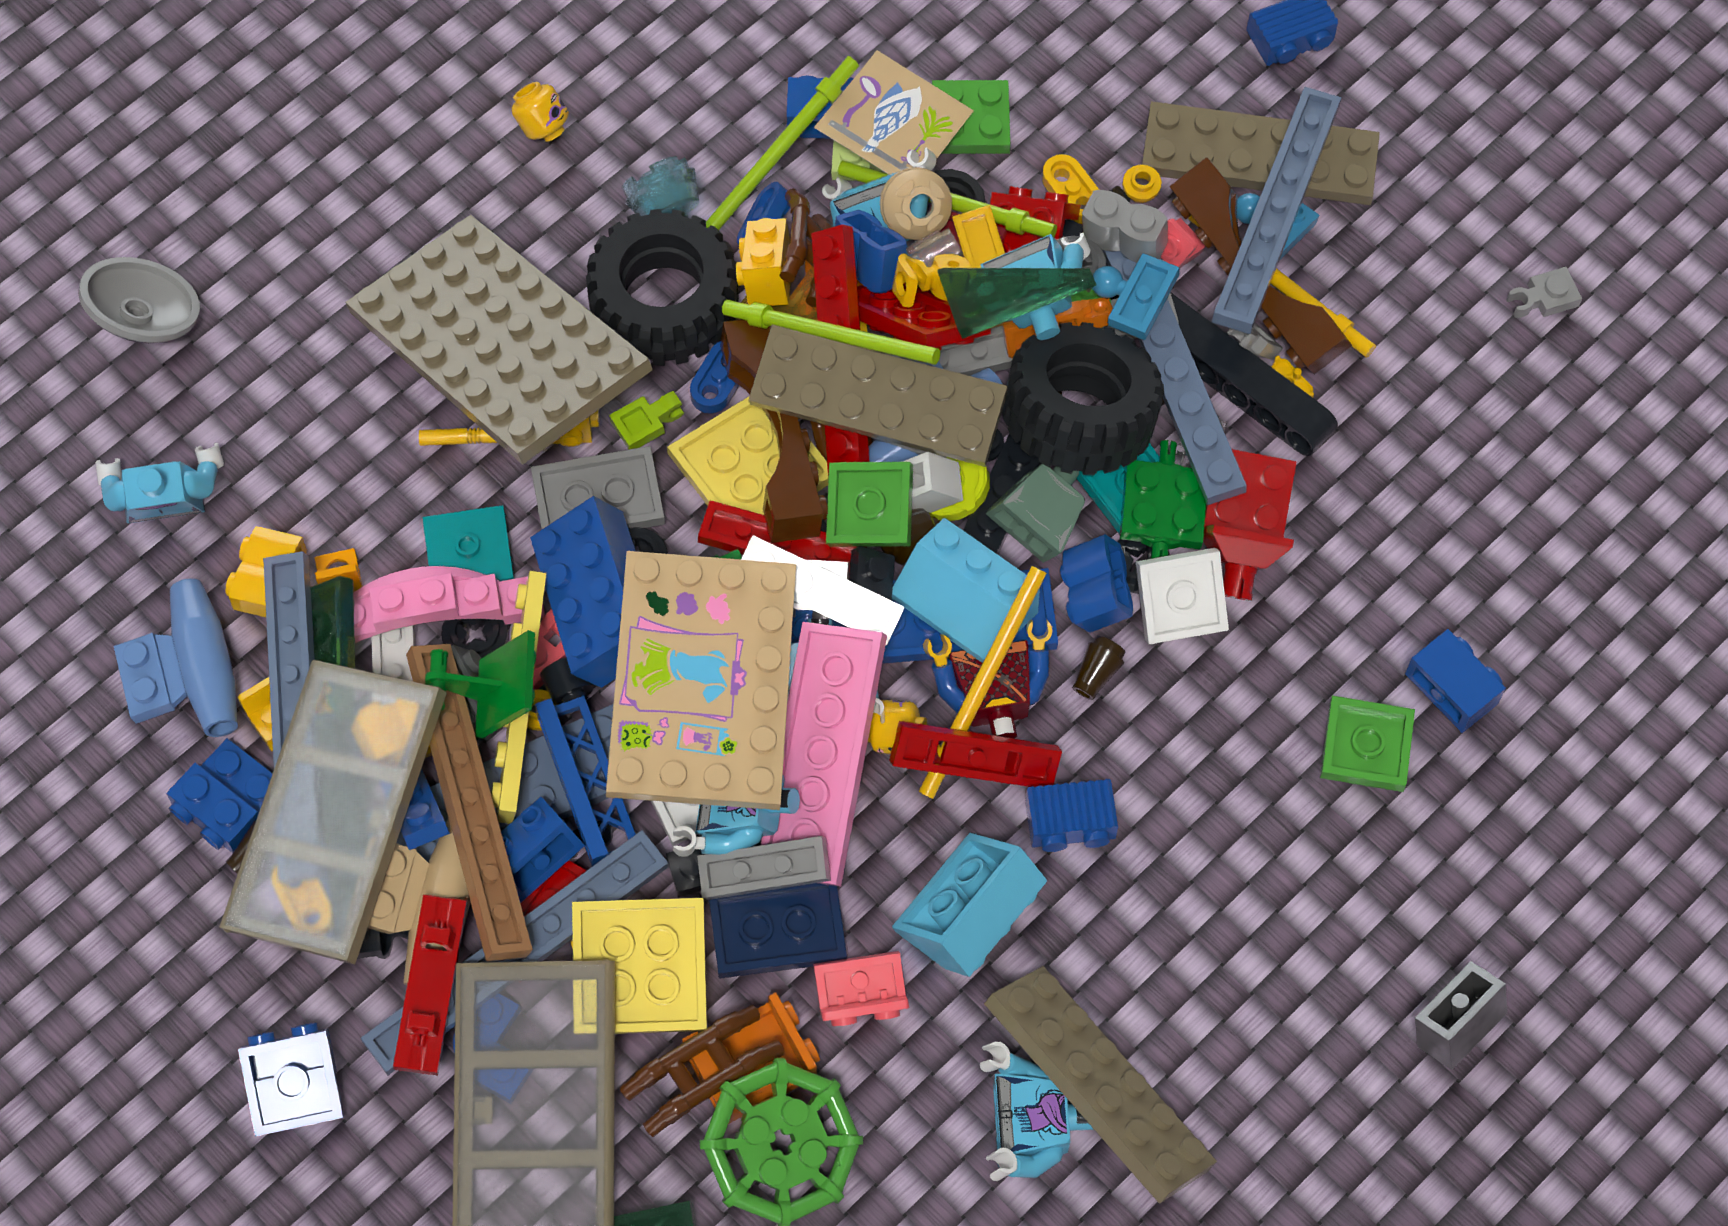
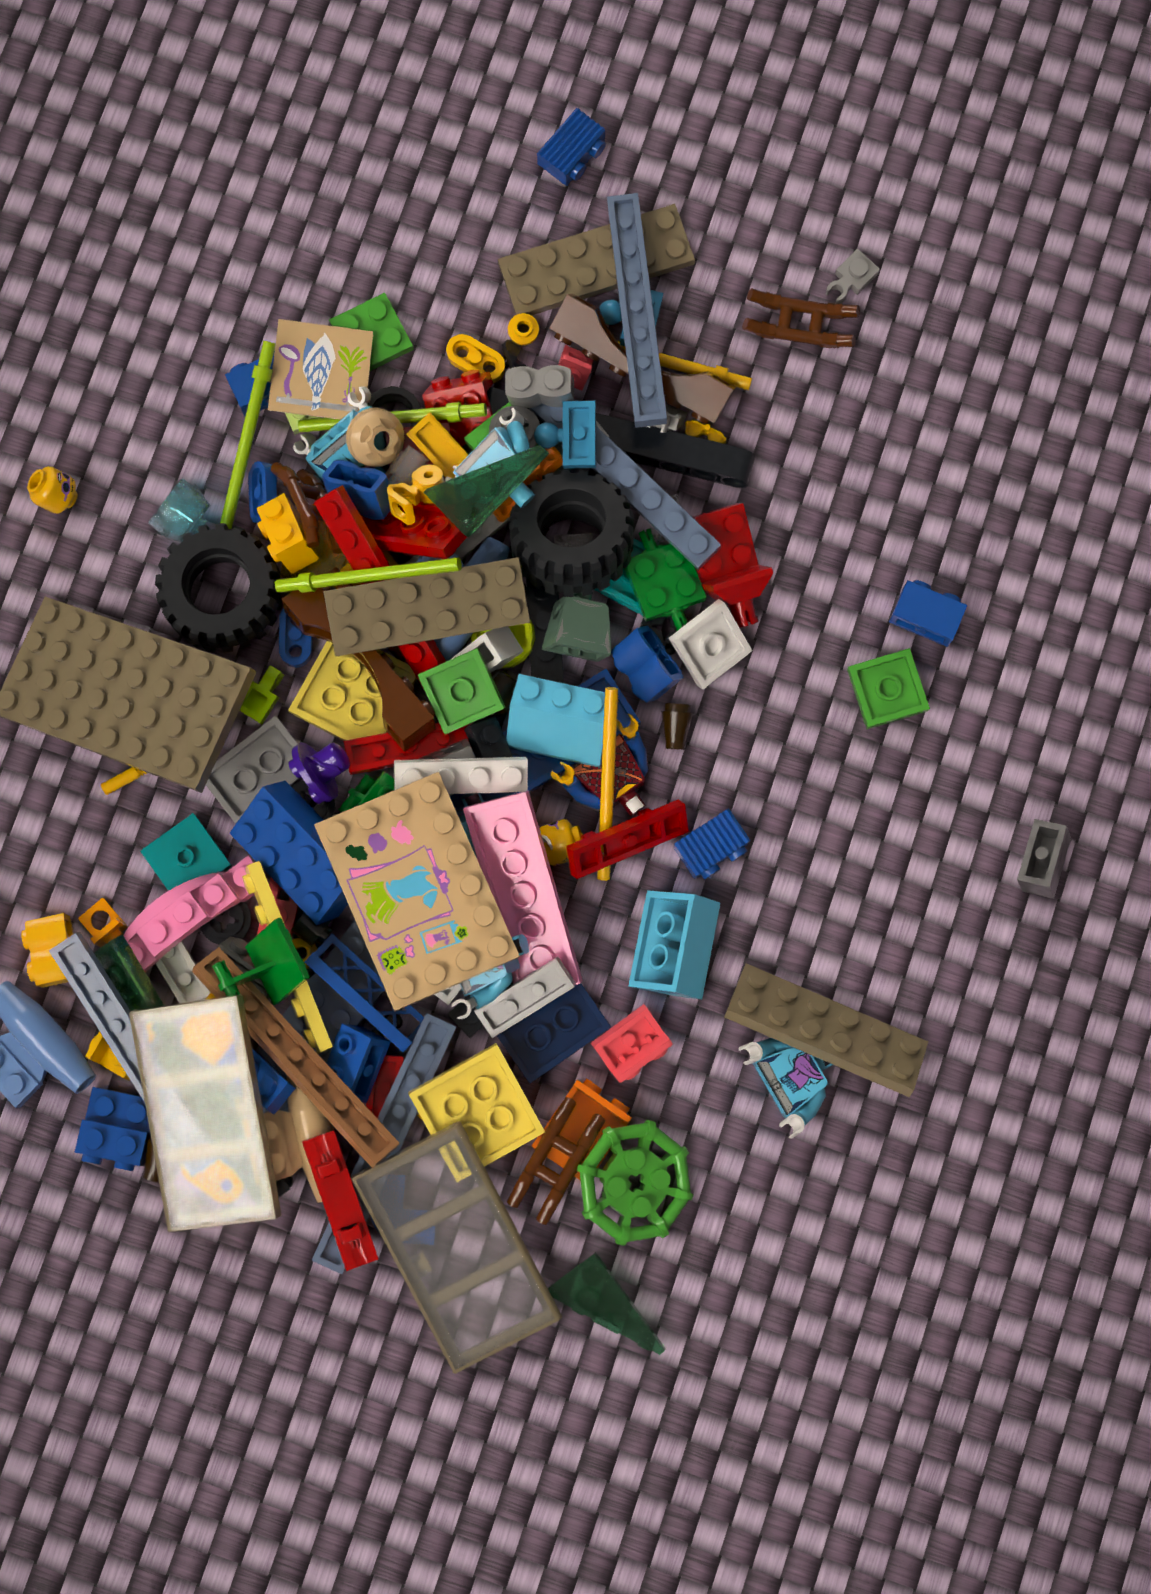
camera: 25 degrees left, 15 degrees up
plate [238,1022,344,1136] -> none
none -> dark purple plate [288,742,350,804]
none -> reddish brown piece [742,288,860,348]

